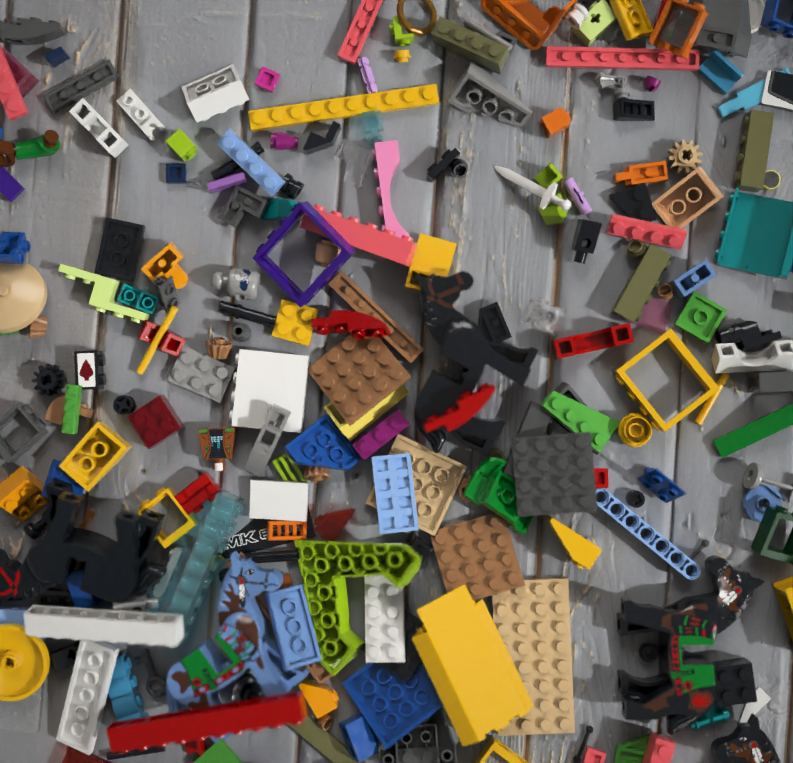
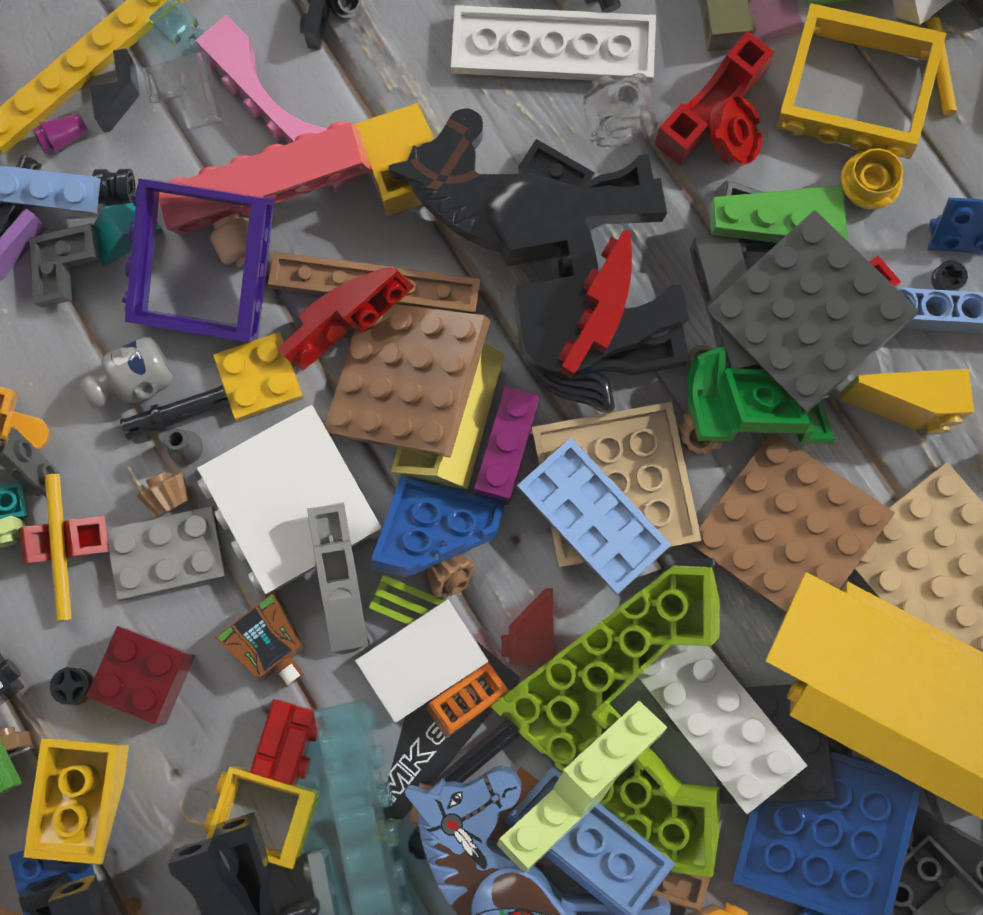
camera: 35 degrees left, 10 degrees down
none -> white plate [451,5,656,83]
none -> yellowish green bracket [497,701,667,873]
none -> red tile [709,96,763,167]

